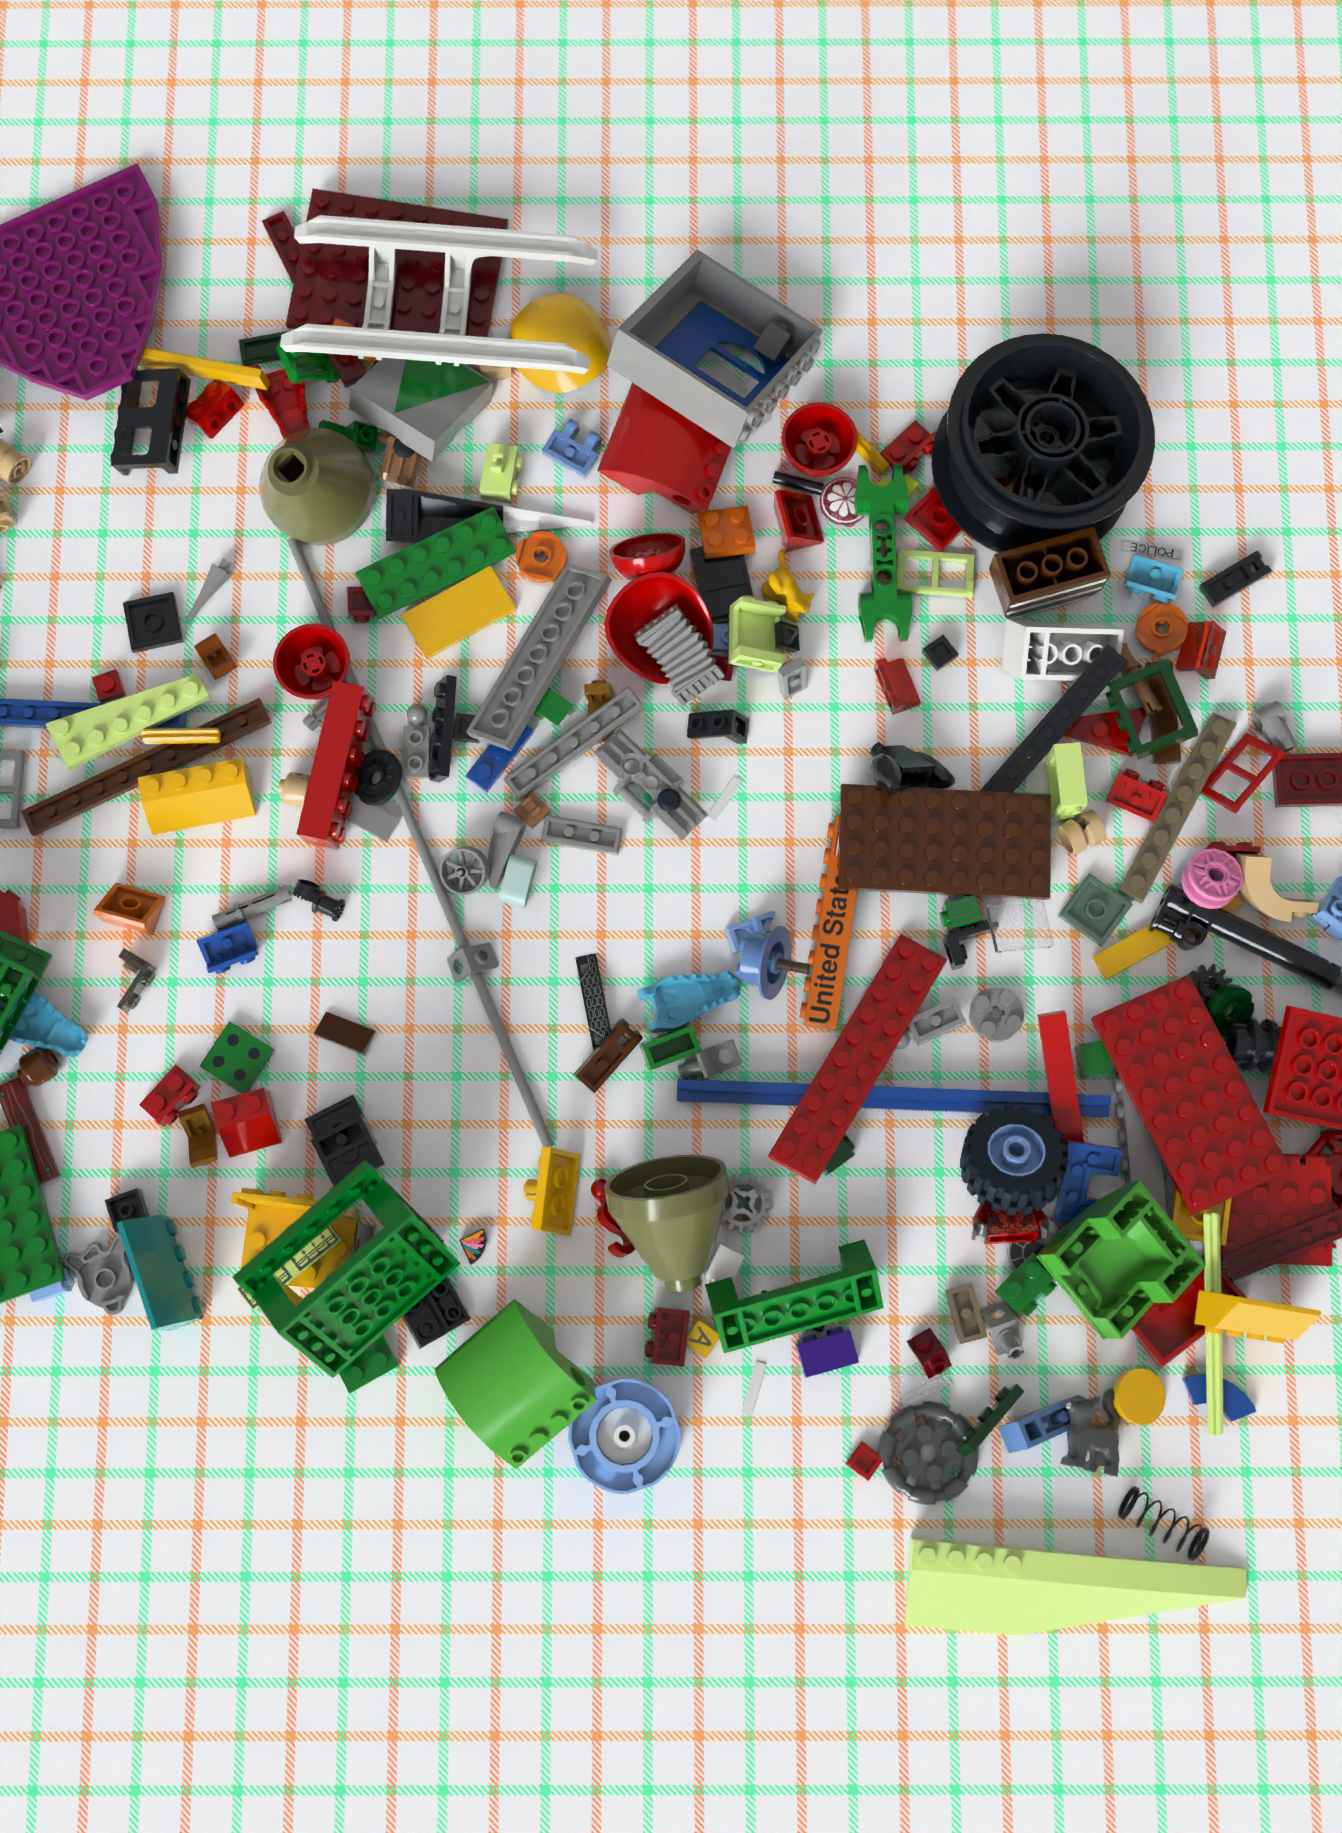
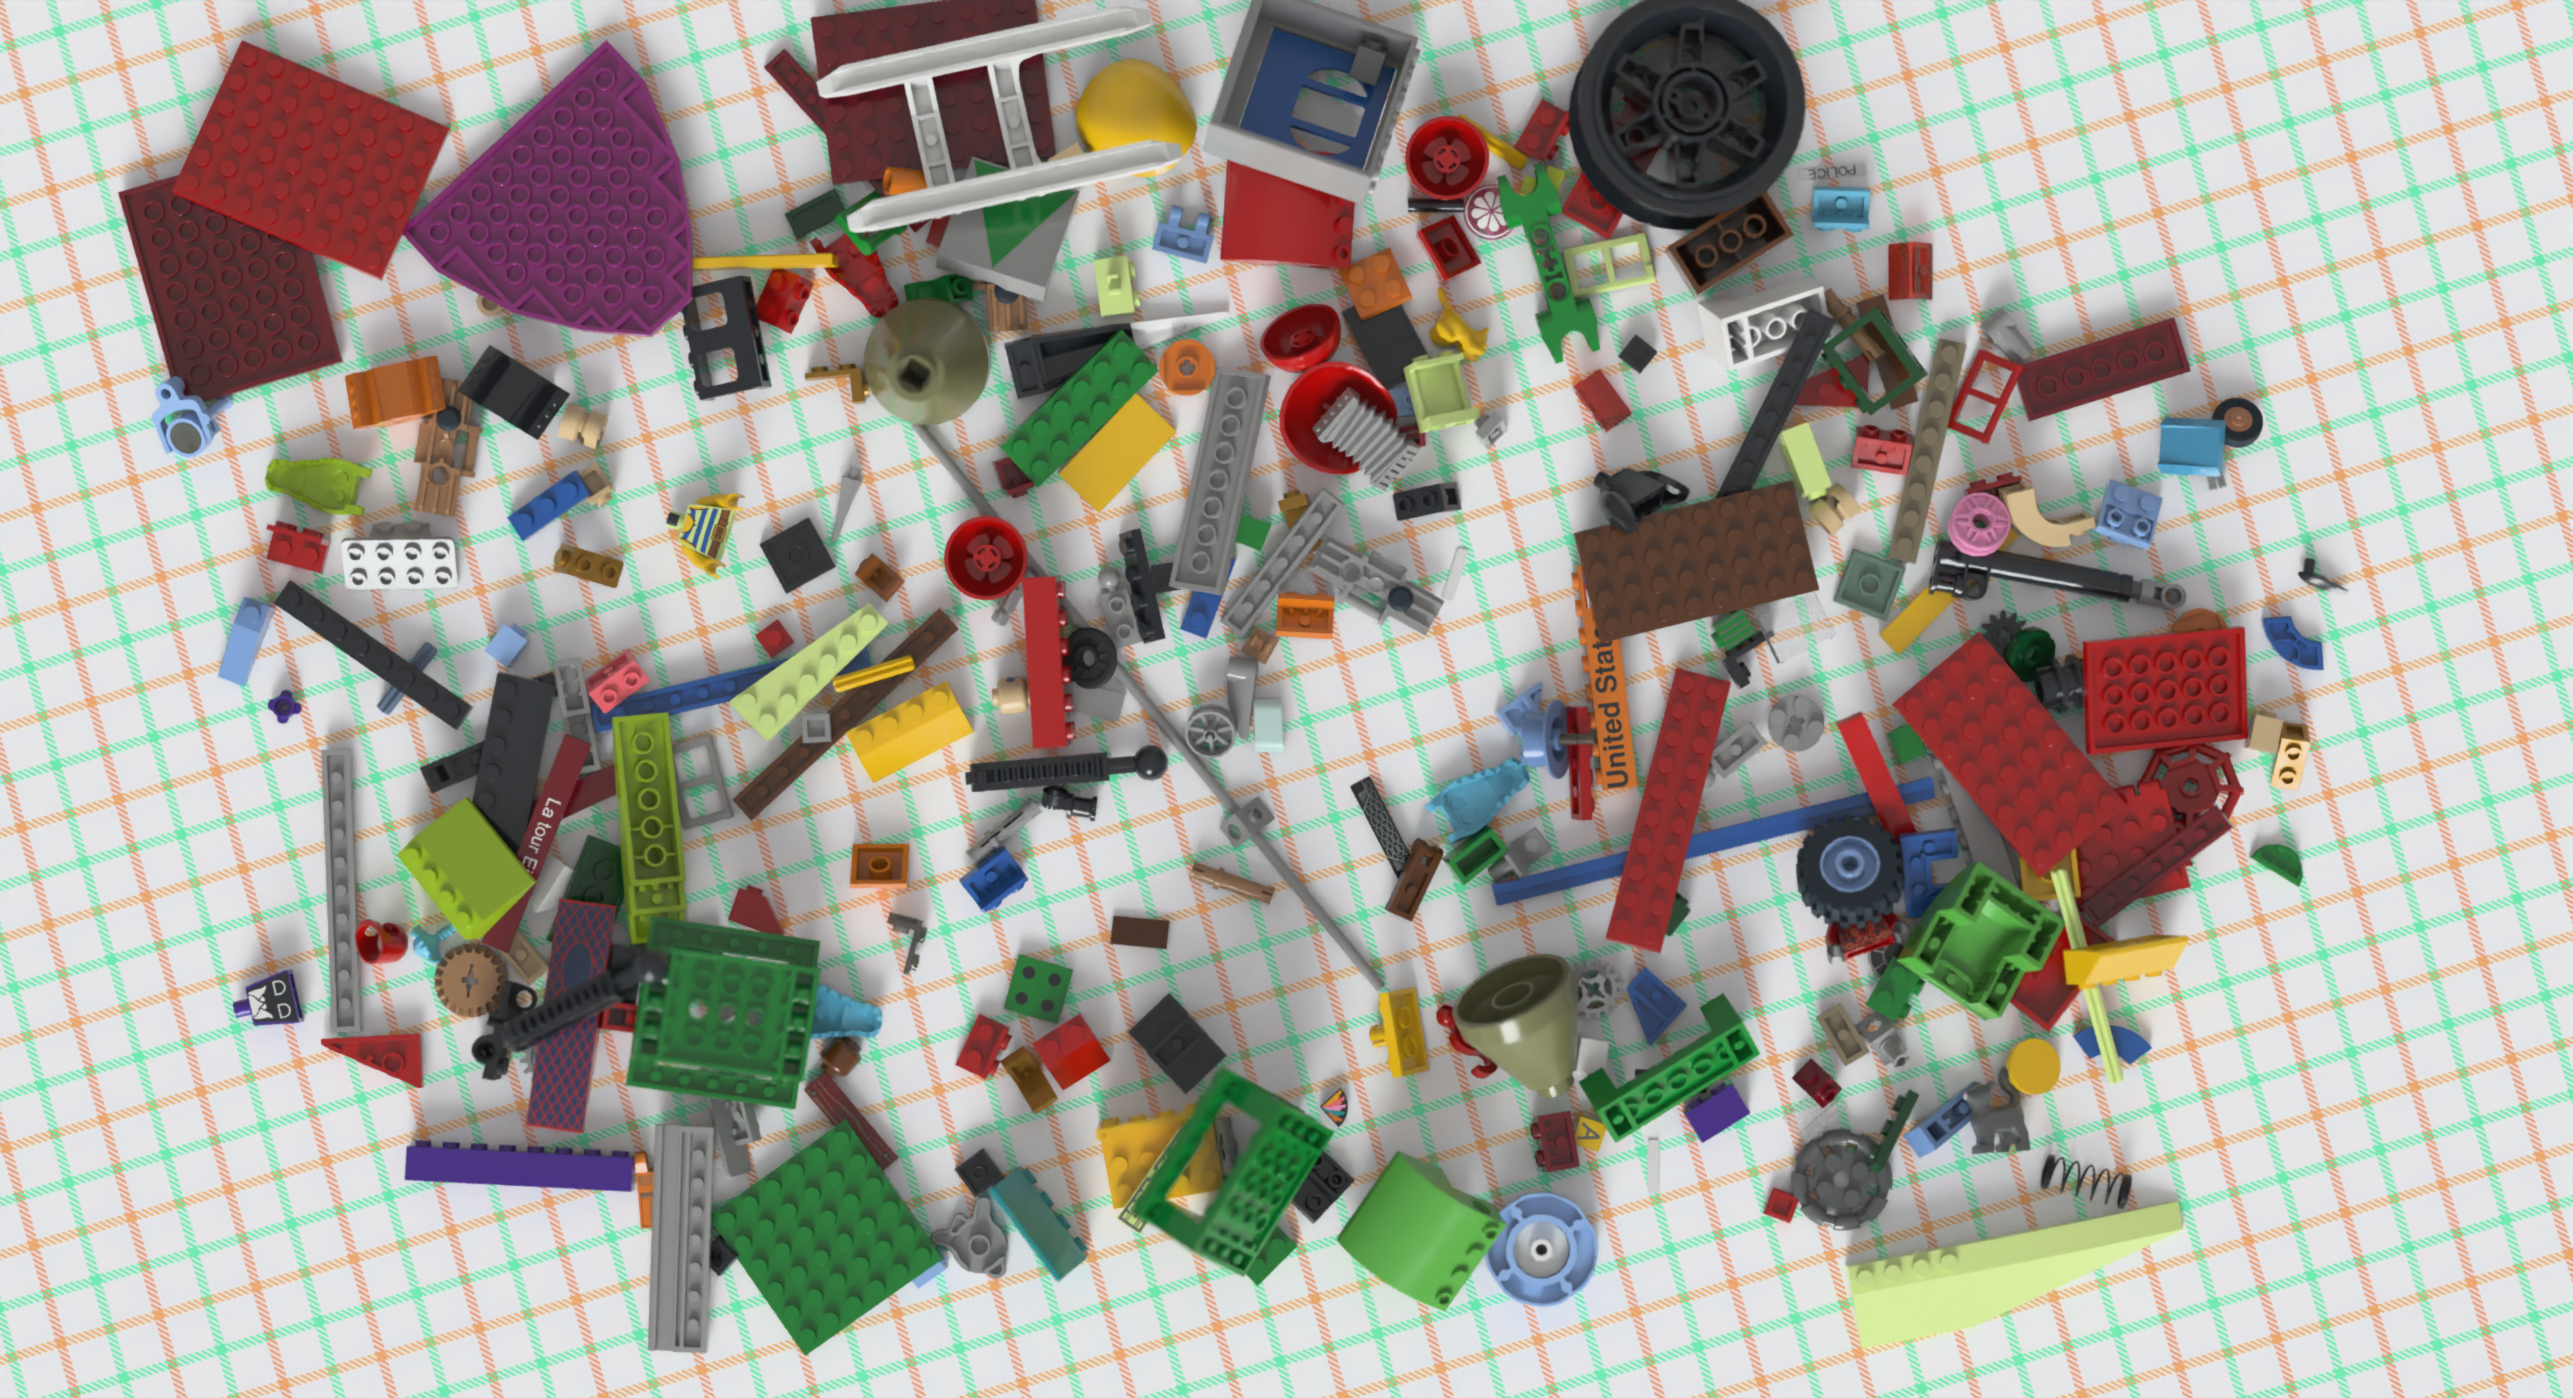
camera: 15 degrees left, 10 degrees up
light grey tile [541,815,623,856] -> none
black tile [774,621,800,653] -> none
orange plate [1135,603,1188,656] -> none
black plate [1199,550,1273,608] -> none
none -> torso [666,493,745,579]
none -> light grey plate [801,713,832,743]
none -> pearl gold bracket [805,364,870,405]
none -> black gear [965,745,1169,792]
none -> medium nougat pin [1189,861,1275,905]
none -> orange bracket [1276,592,1335,639]
none -> red plate [1566,706,1595,821]
none -> blue wing [1626,967,1687,1045]

